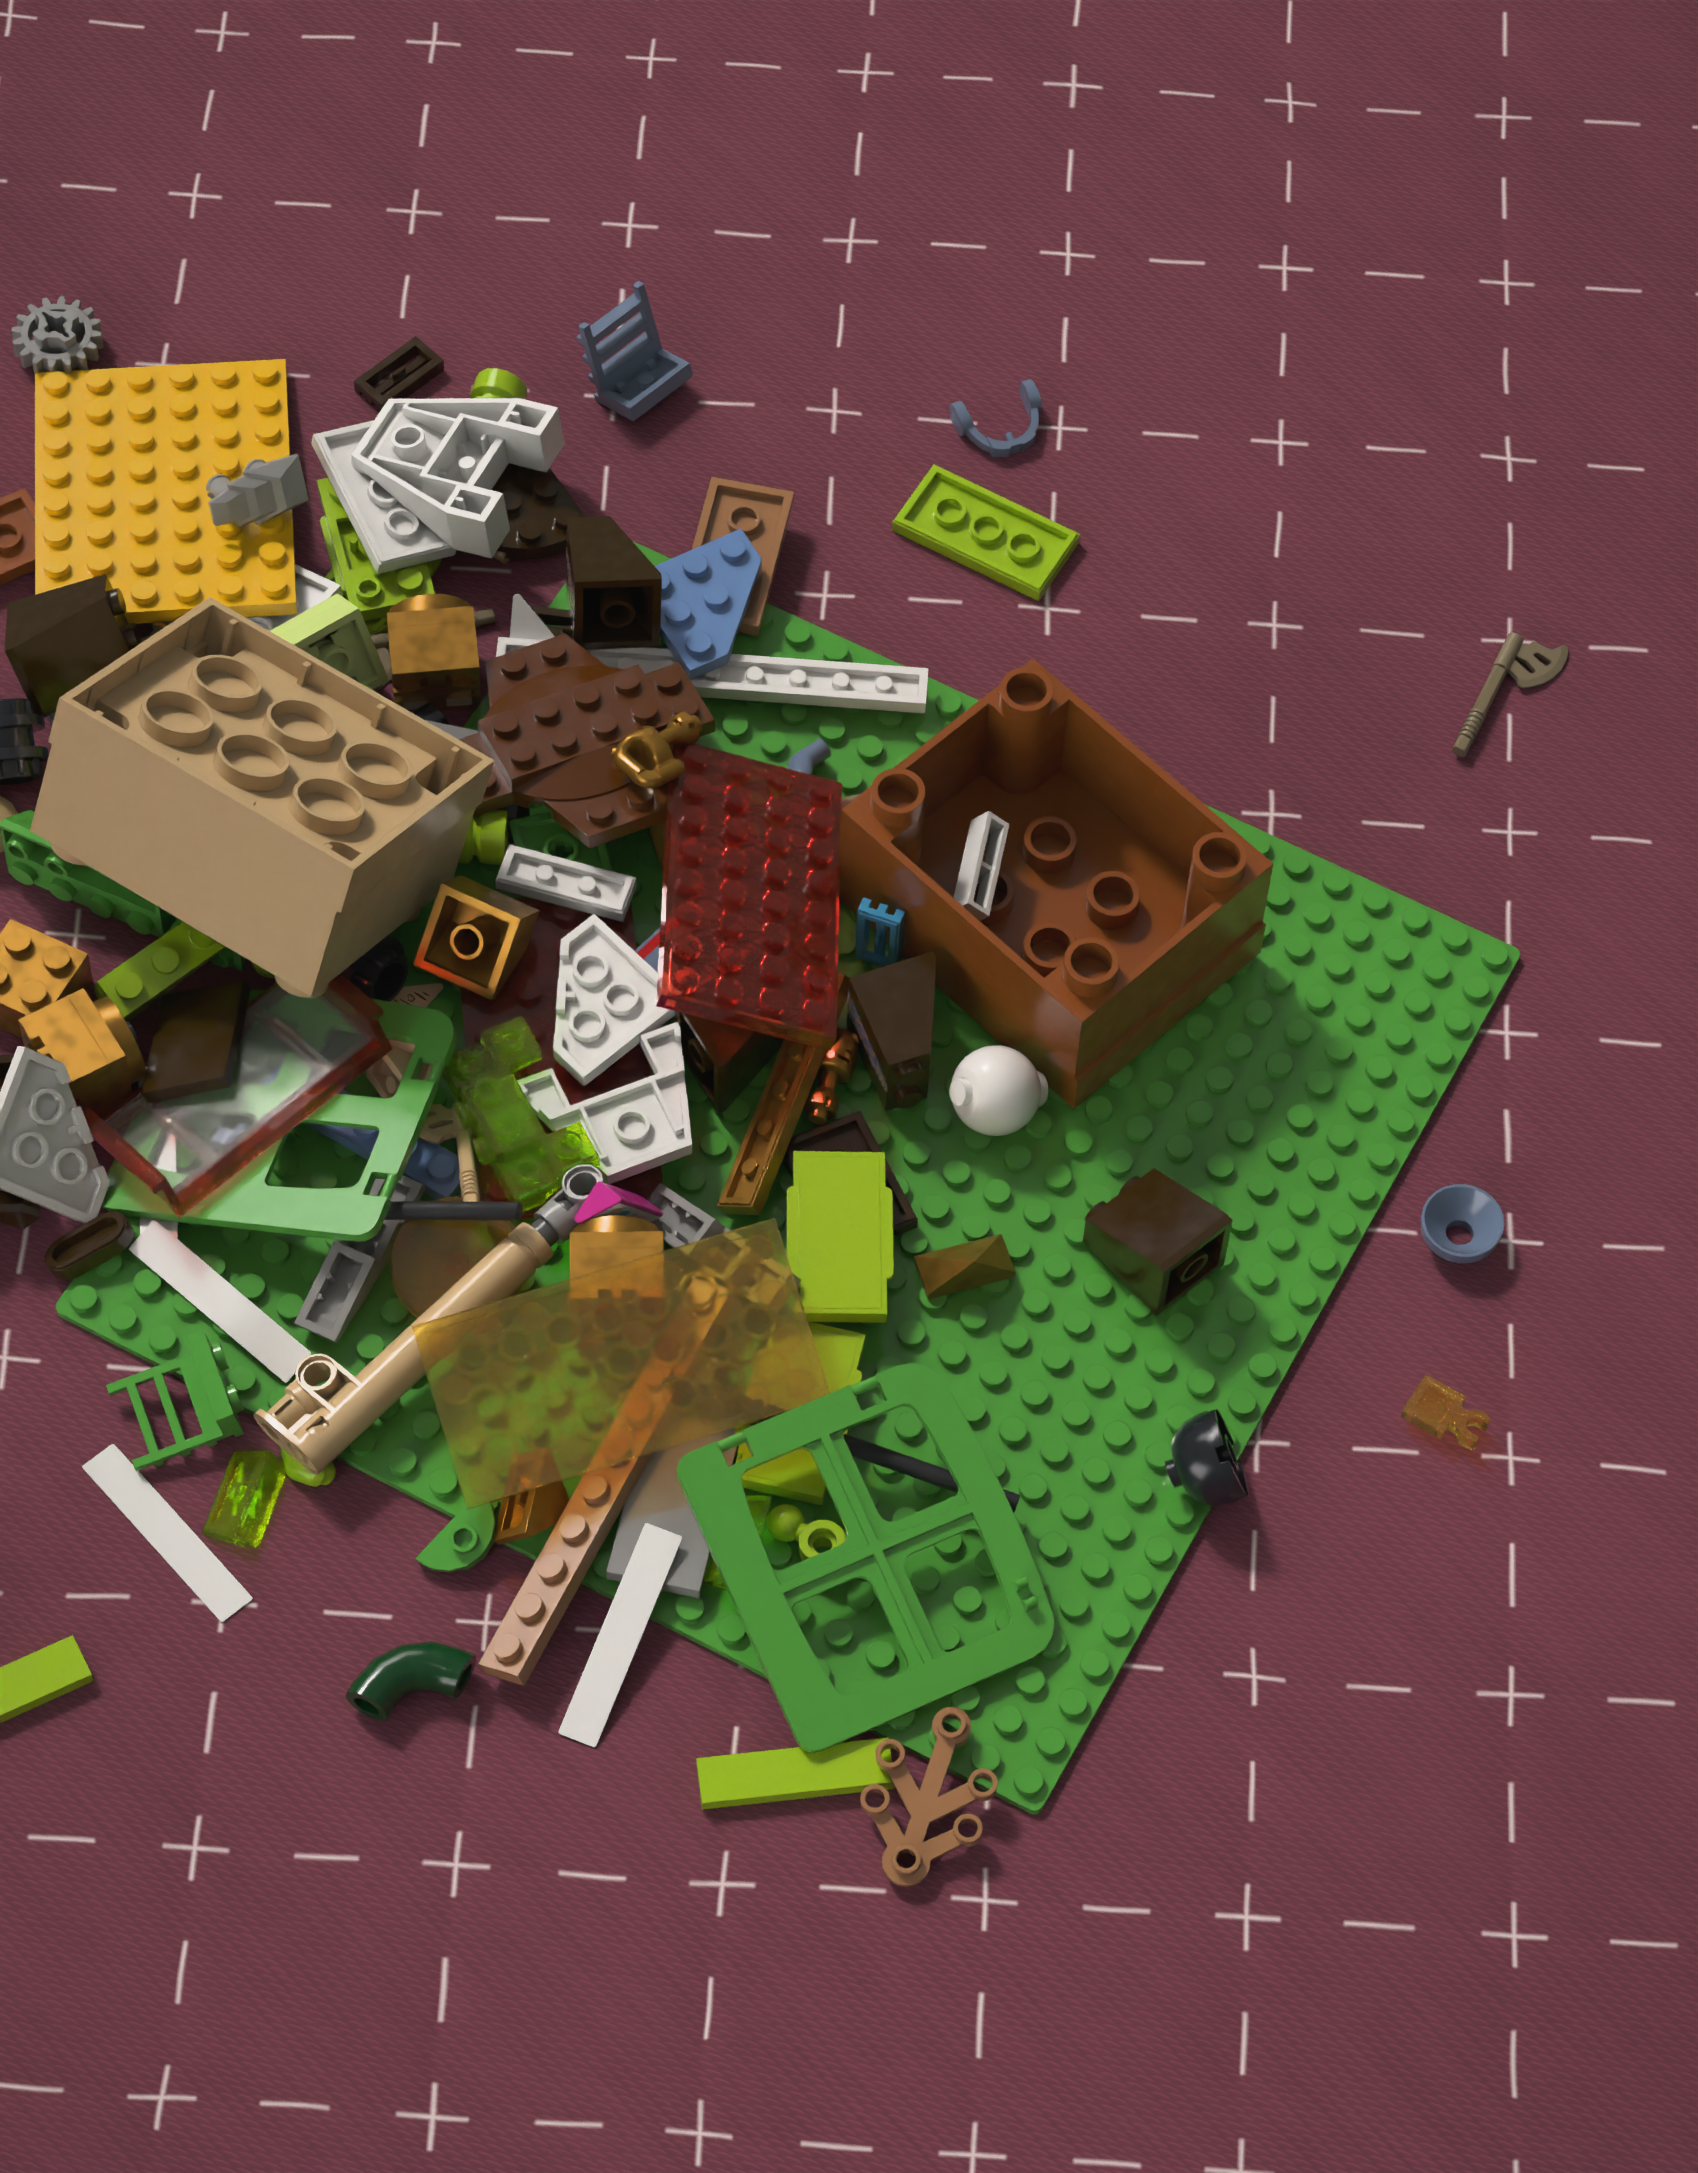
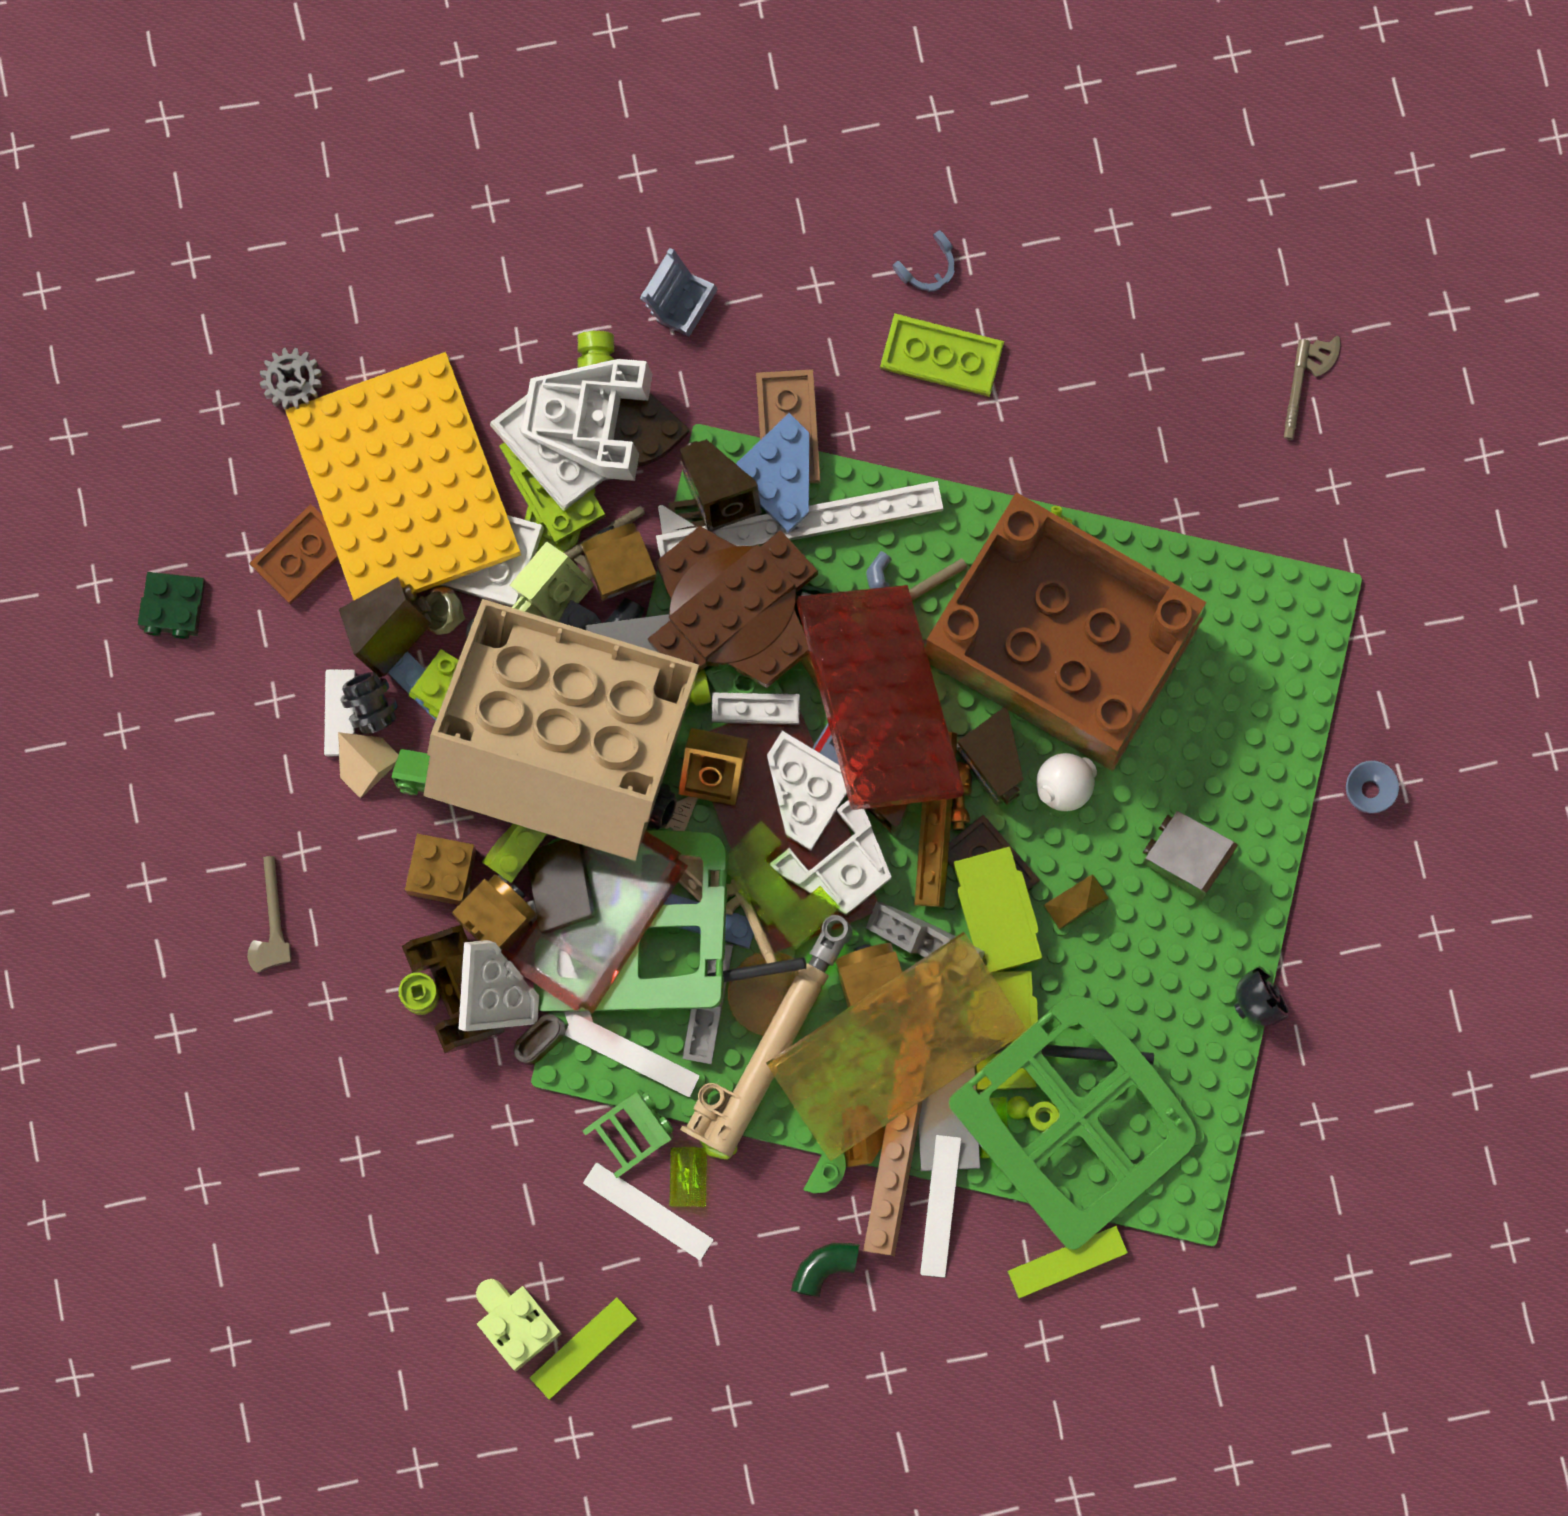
camera: 10 degrees left, 20 degrees up
light grey connector [206,454,309,527] -> none
dark brown tile [354,336,444,412] -> none
dark pink slope [574,1181,664,1224] -> none
pearl gold piece [611,711,702,788] -> none
dark azure tile [855,897,905,967] -> none
medium nougat plant [860,1707,998,1887] -> none
white piece [954,811,1009,921] -> none
clear yellow plate [1401,1374,1491,1450] -> none

